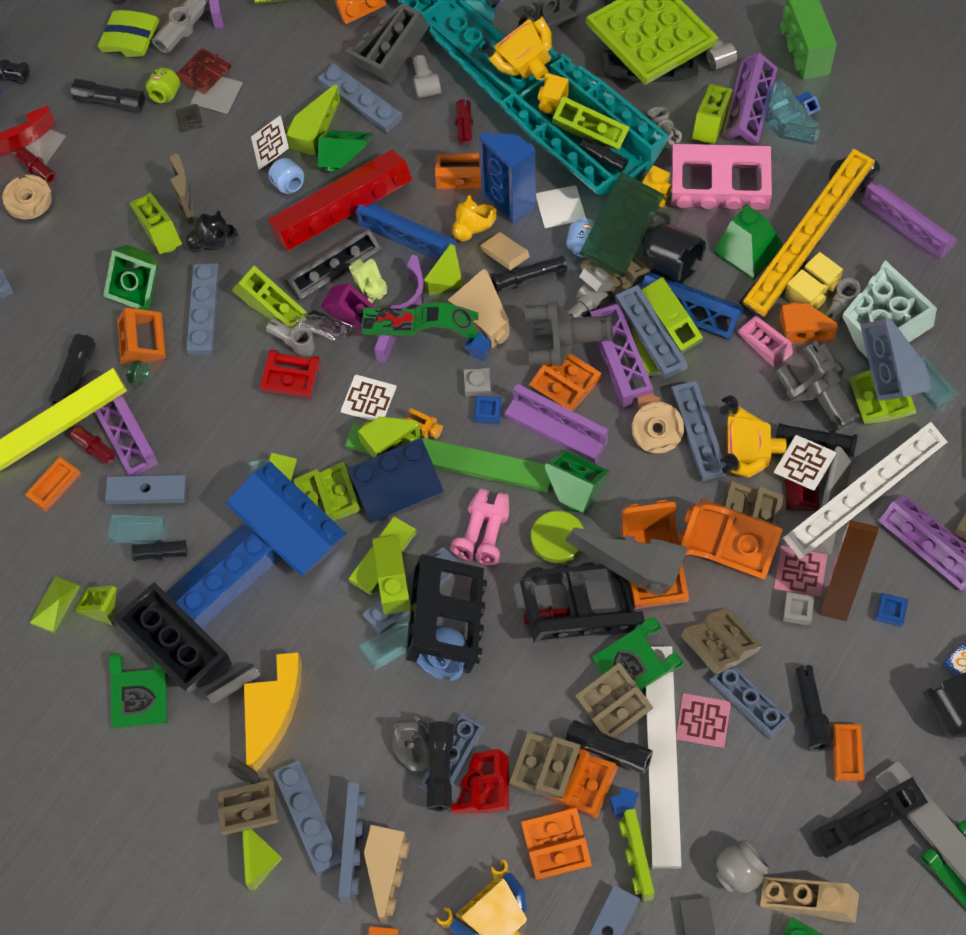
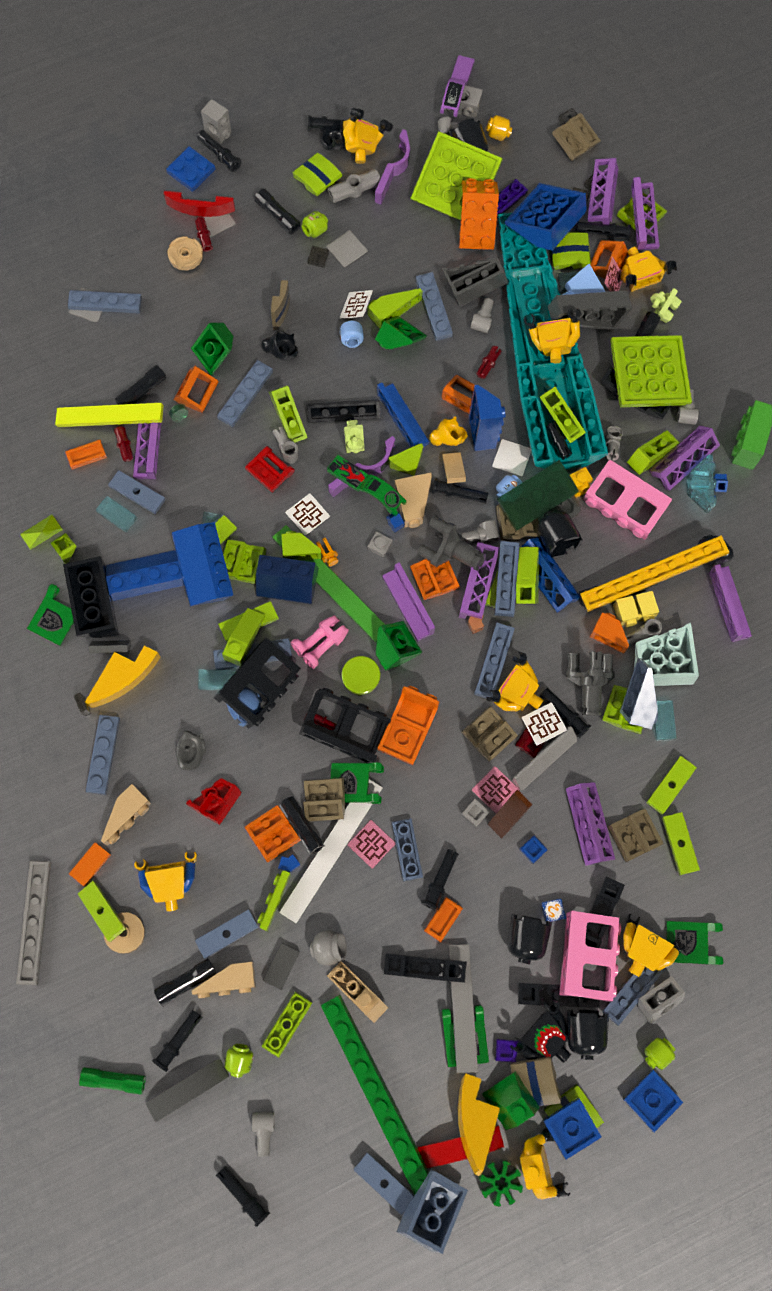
camera: 25 degrees right, 10 degrees up
lime slope [129,193,182,255] -> none
black pin [132,540,187,561] -> none
clear red piece [177,48,231,94] -> none
dark tan slope [217,780,279,836] -> none
lime slope [243,829,282,891] -> none
red brick [268,149,412,251] -> none
piece [296,309,353,341] -> none
magenta slope [321,283,377,331] -> none
sand blue plate [338,782,366,904] -> none
sand blue tile [419,713,485,792] -> none
black axle [426,721,454,812] -> none
blue tile [474,396,502,424] -> none
dark tan slope [509,732,581,799] -> none
orange slope [520,806,592,880] -> none
yellow brick [538,73,569,115] -> none
dark grey wedge [566,528,687,595] -> none
light grey plate [579,267,614,292] -> none
tan plate [631,402,684,454] -> none
orange bracket [676,498,784,580] -> none
dark tan slope [681,608,762,674] -> none
green slope [714,205,783,280] -> none
bright pink slope [737,316,793,368] -> none
white plate [783,422,947,559] -> none

